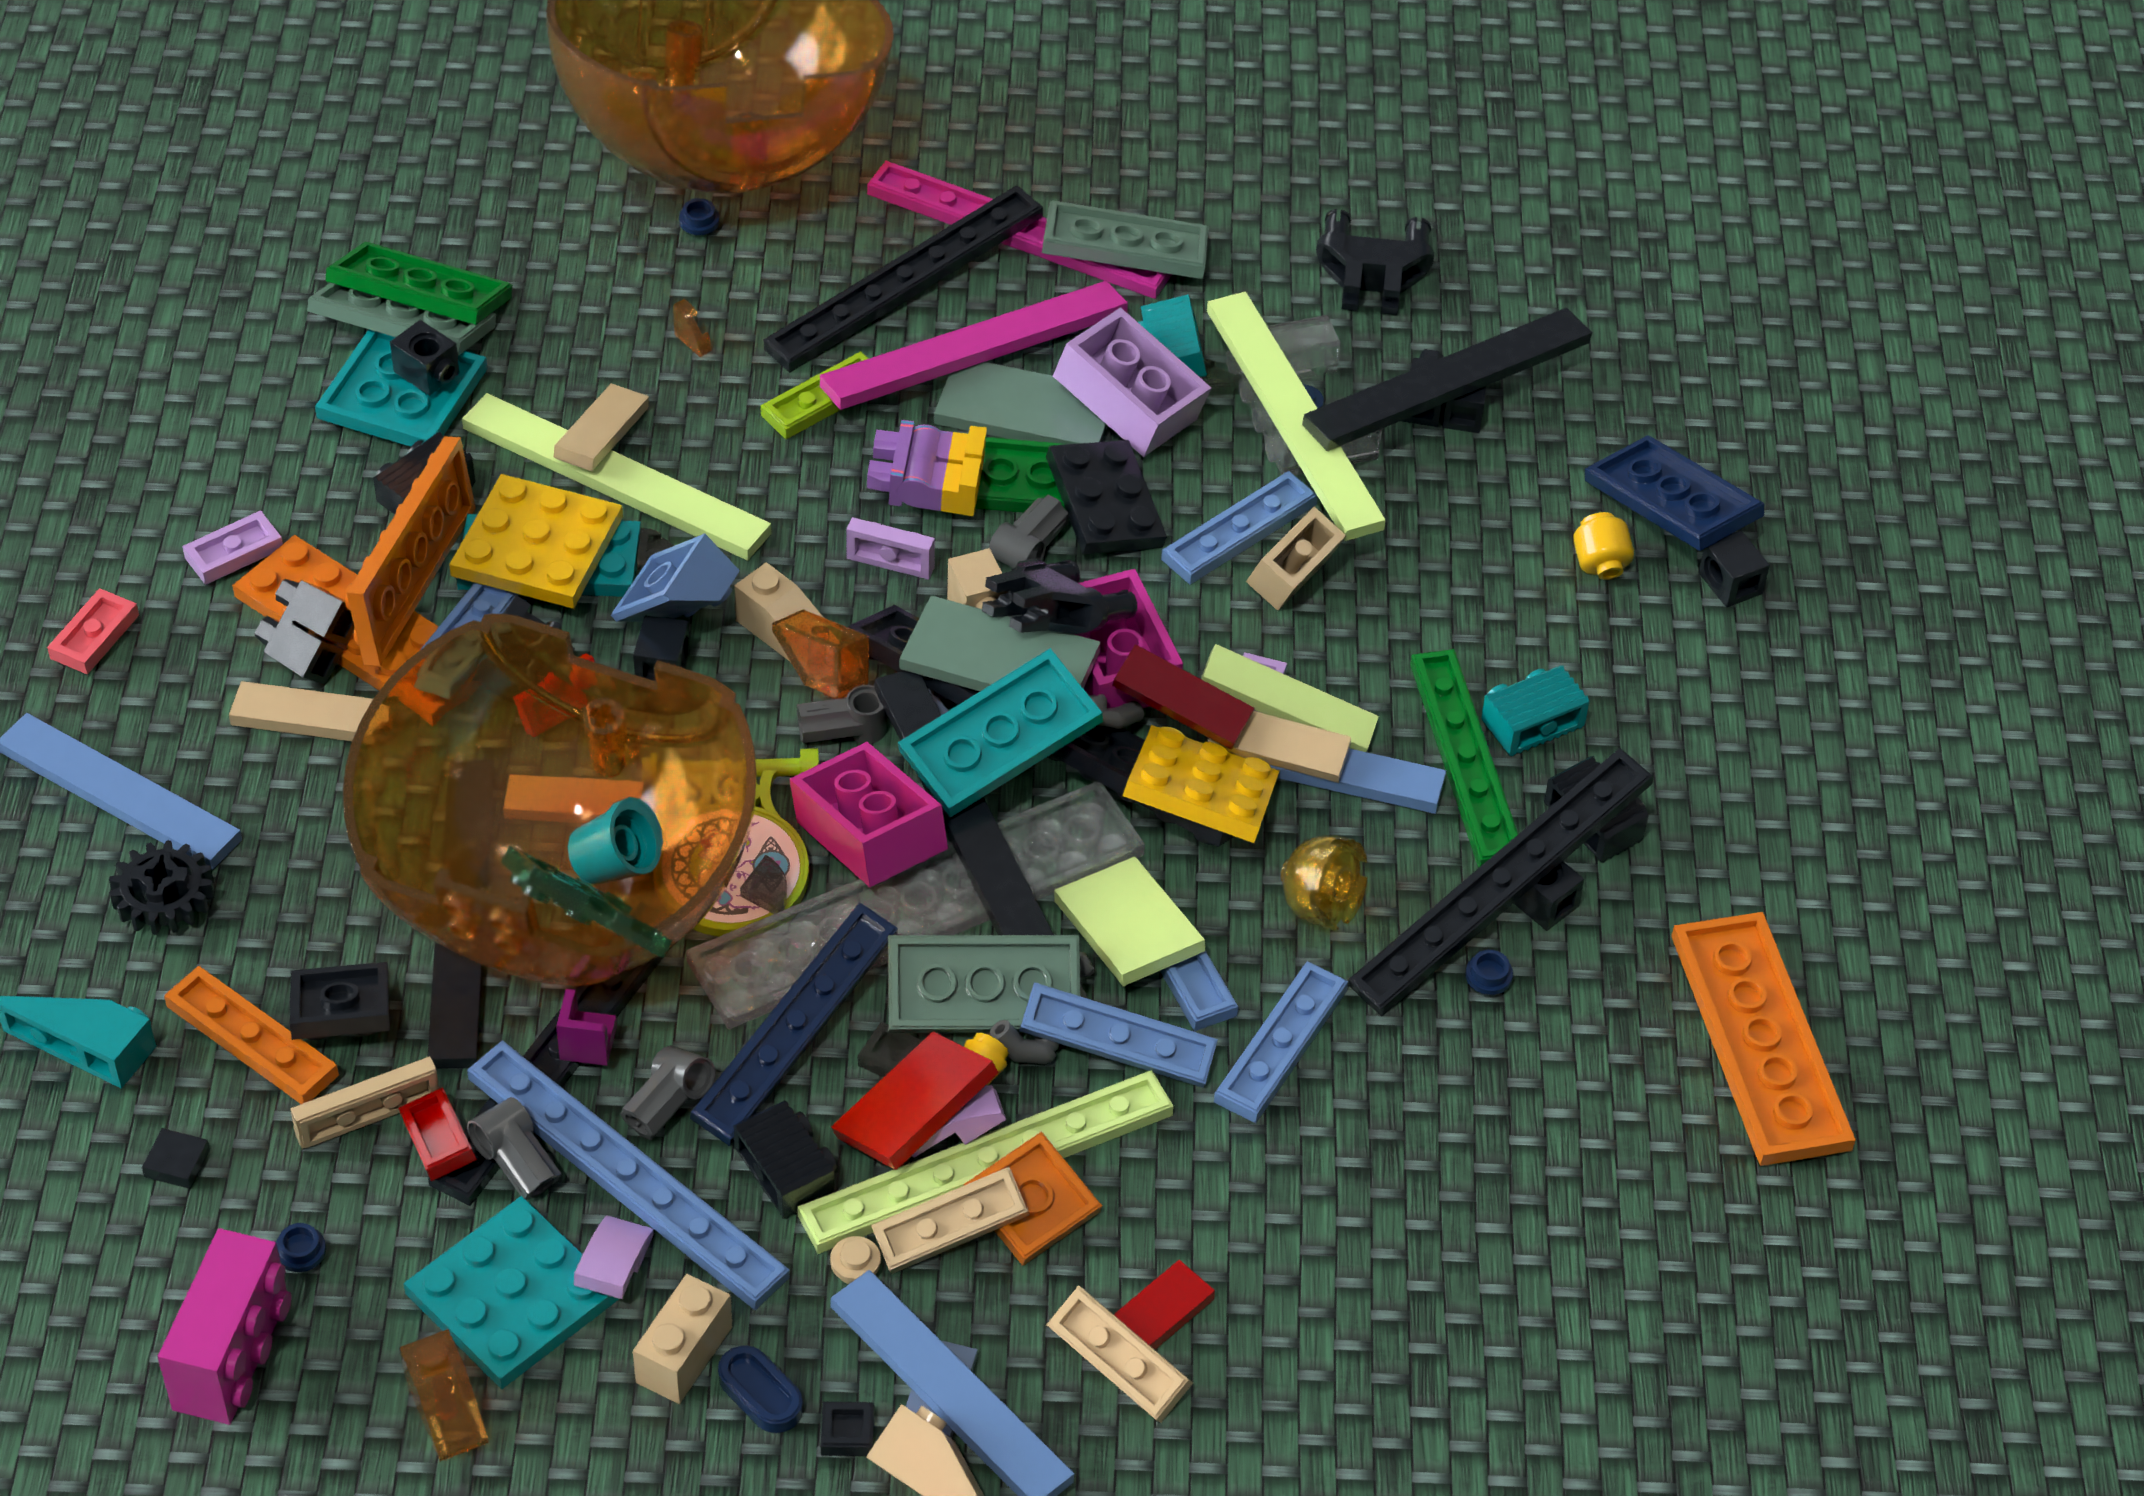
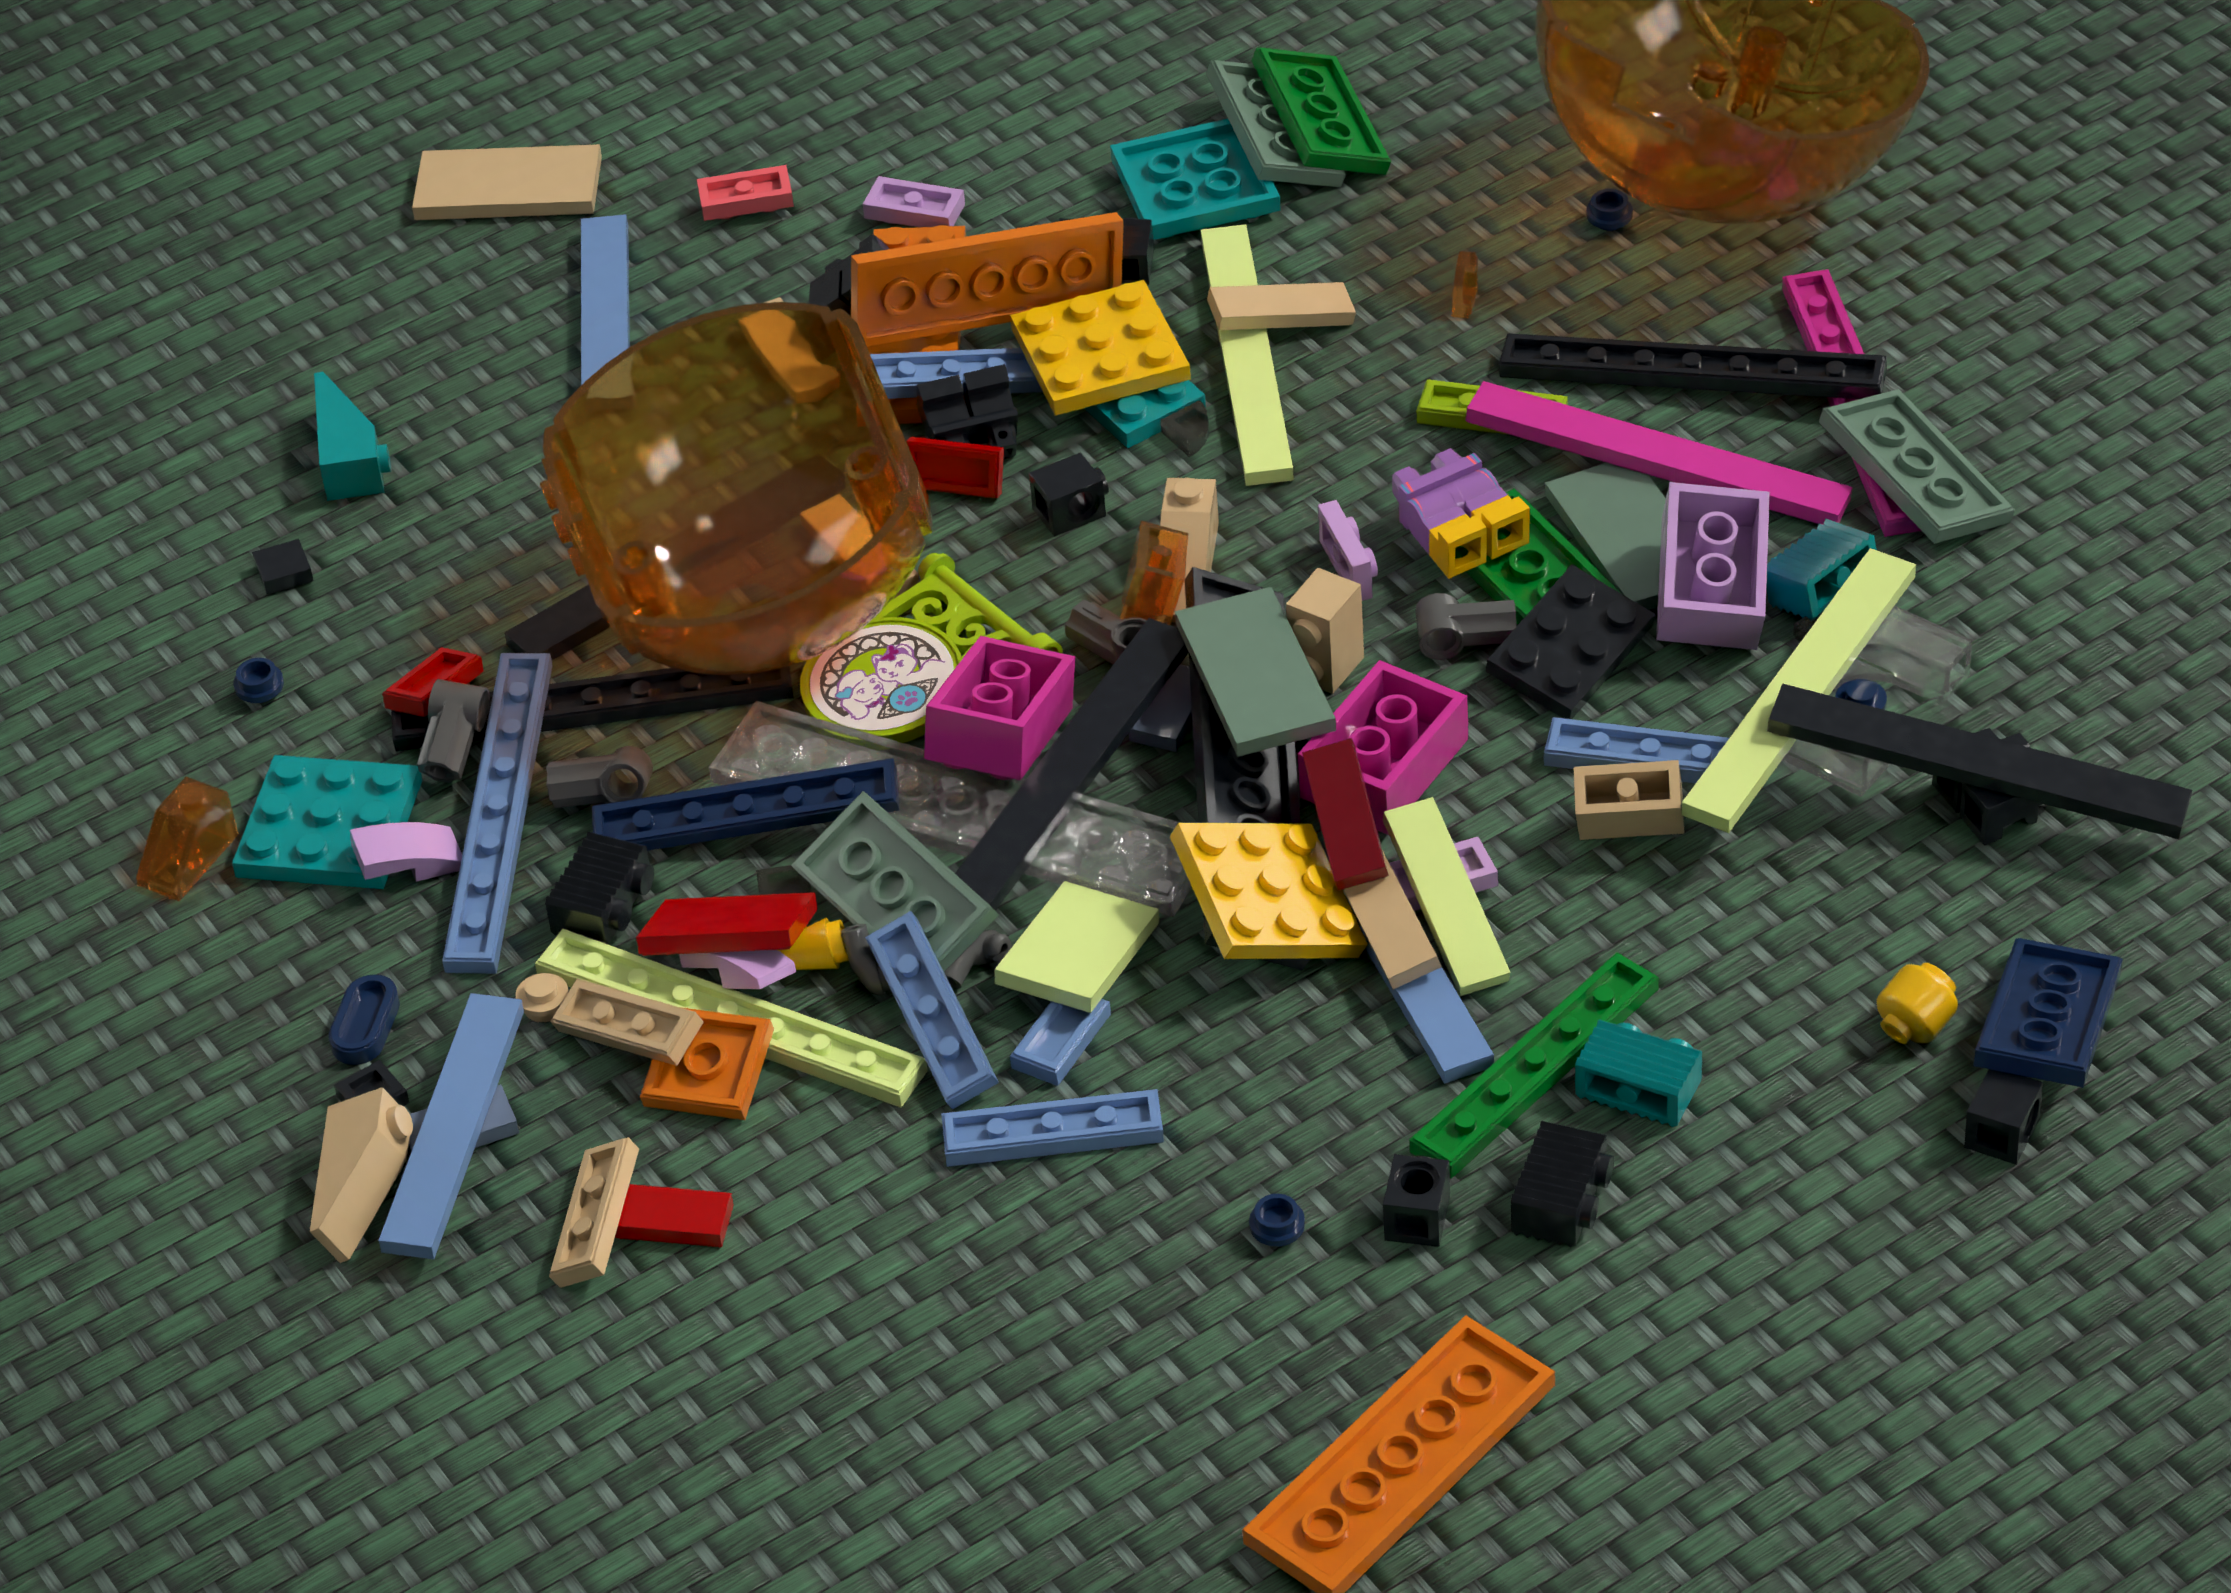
camera: 60 degrees right, 5 degrees down
black gear [109,840,215,935] -> none
dark pink brick [157,1228,291,1425] -> none
orange plate [164,966,339,1104] -> none
black plate [290,962,390,1040] -> none
tan tile [290,1056,439,1149] -> none
black brick [390,320,460,396] -> none
clear green wing [501,845,673,958] -> none
magenta panel [556,989,617,1066] -> none
teal hat [568,797,663,885] -> none
medium blue slope [611,534,740,622] -> none
tan brick [633,1274,732,1404] -> none
clear smoke tile [740,855,787,917] -> none
teal plate [898,648,1103,817] -> none
black connector [982,559,1137,634] -> none
dark grey arm [1090,694,1144,730] -> none
clear yellow cylinder [1281,835,1368,930] -> none
black connector [1316,209,1434,315] -> none
black tile [1348,748,1653,1017] -> none

